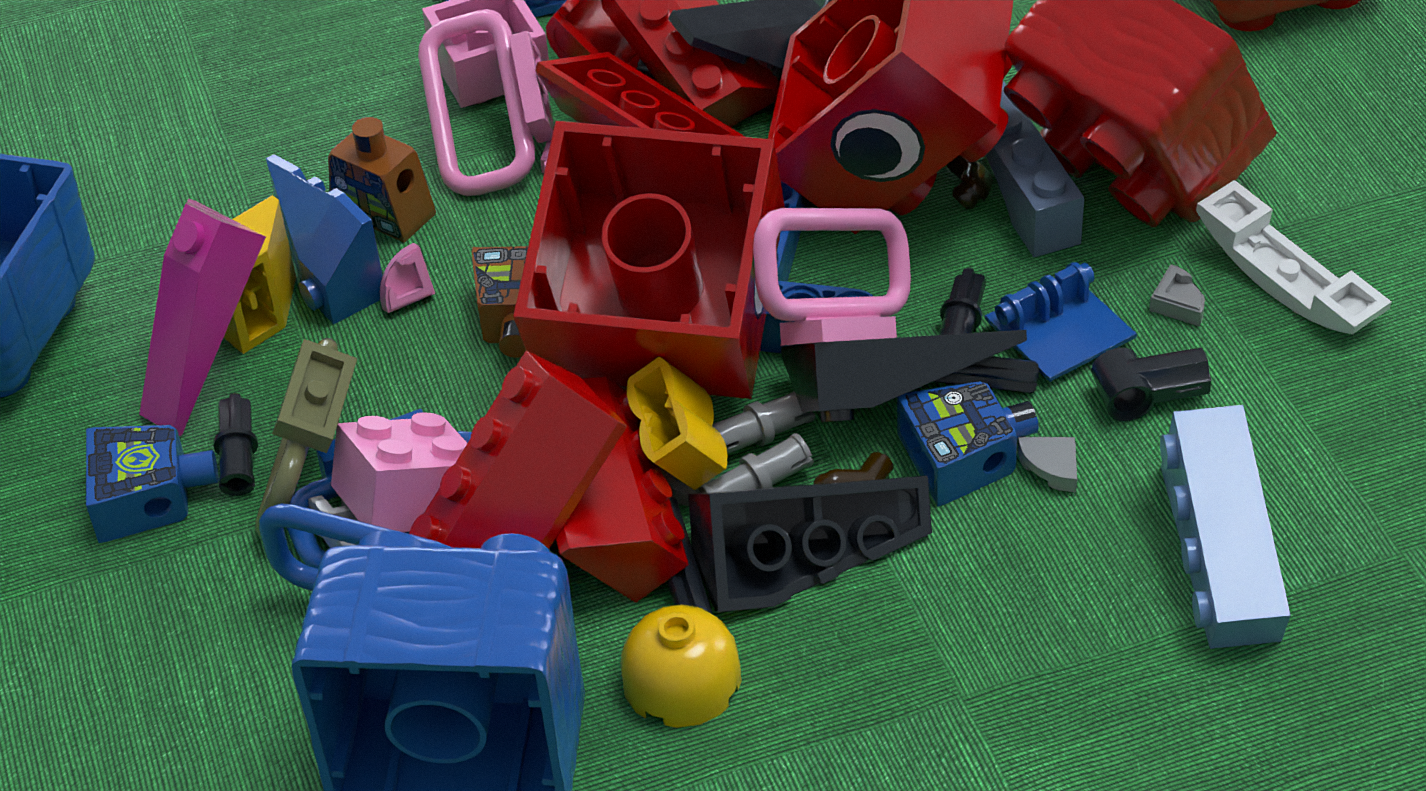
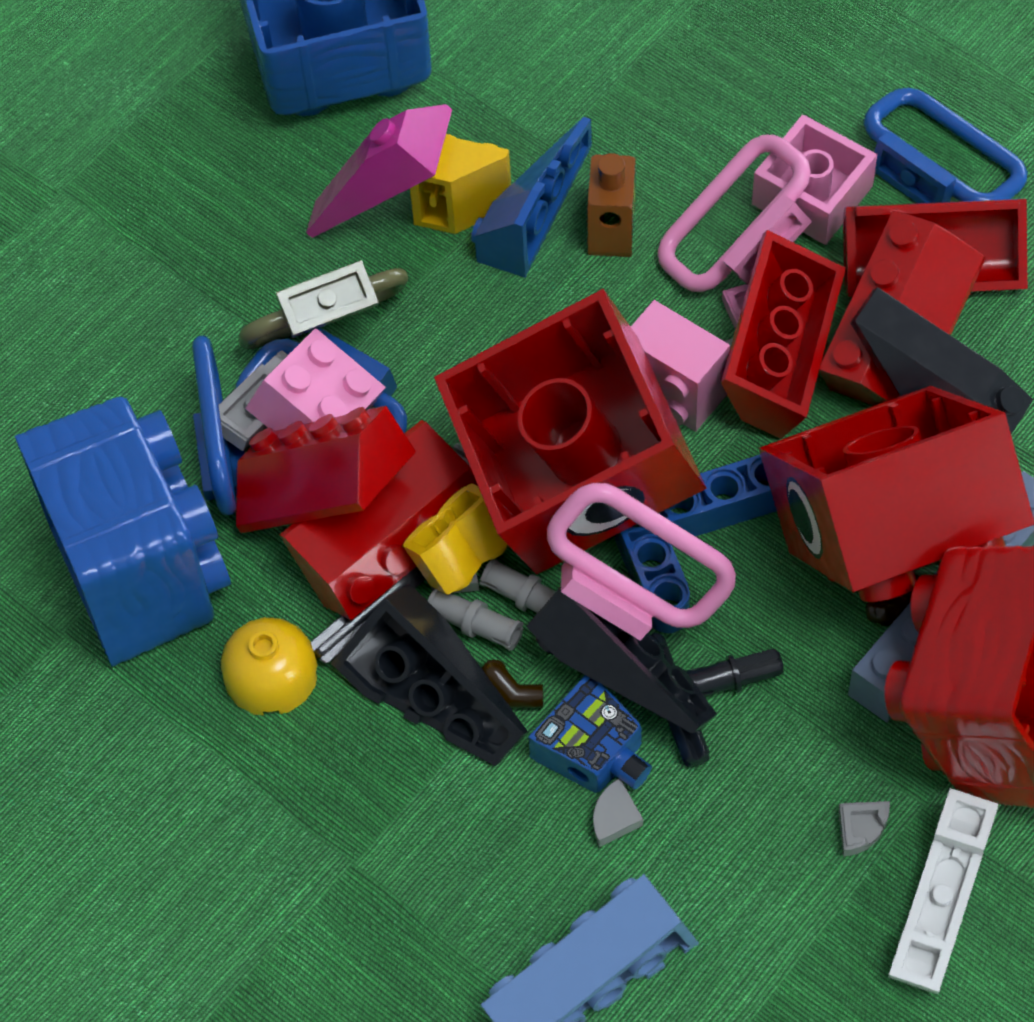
camera: 60 degrees right, 15 degrees up
blue torso [86,425,219,543] -> none
black axle [213,393,258,496] -> none
bright pink tile [380,243,435,313] -> none
blue hinge [985,262,1137,382] -> none
black piece [1091,348,1212,422] -> none

